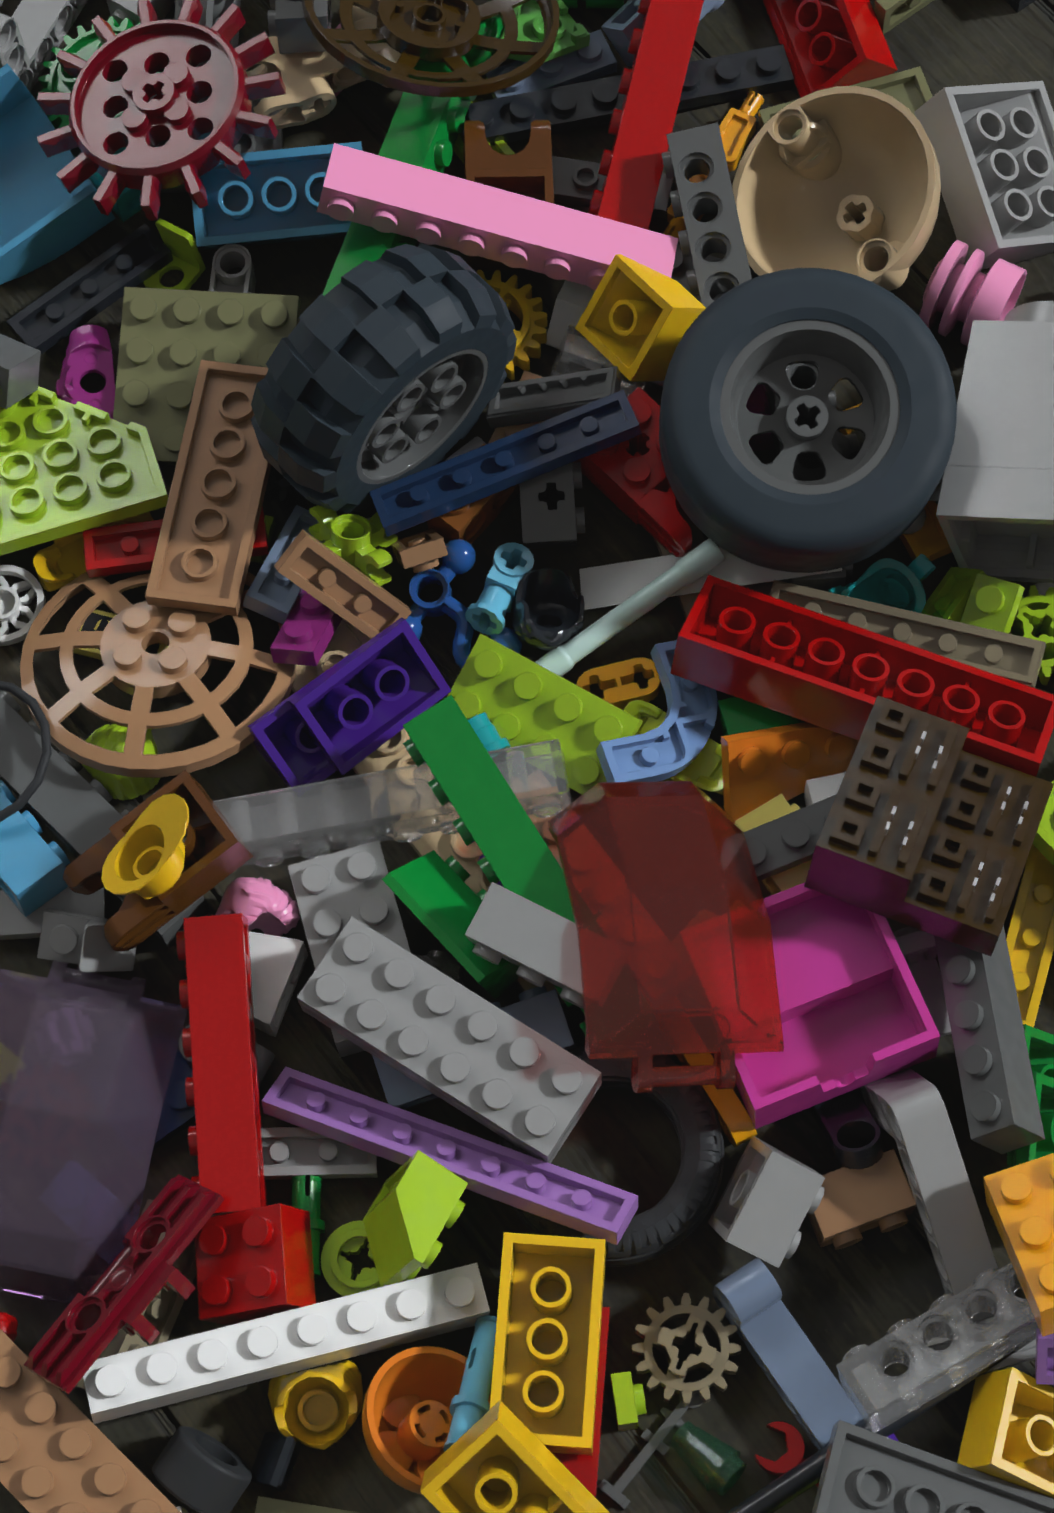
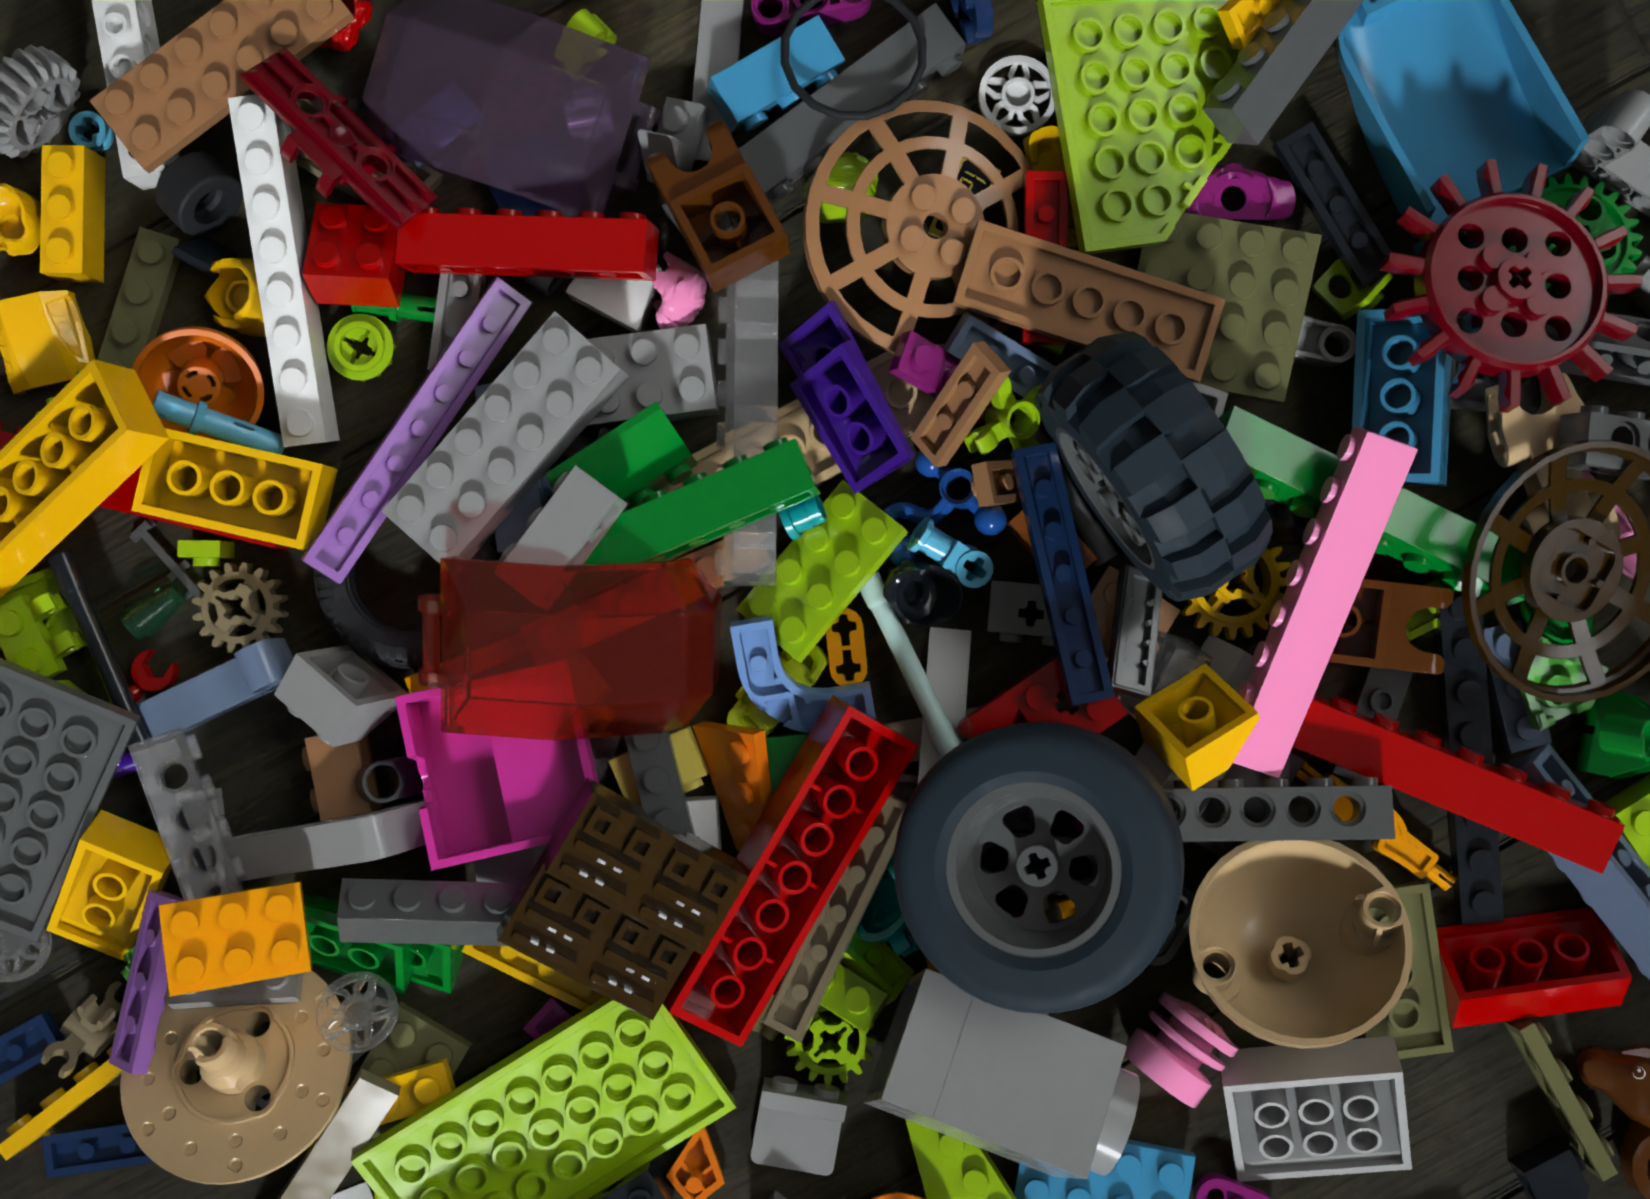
camera: 90 degrees right, 20 degrees up
yellow piece [101,794,189,899] -> none
lime slope [363,1150,468,1287] -> none

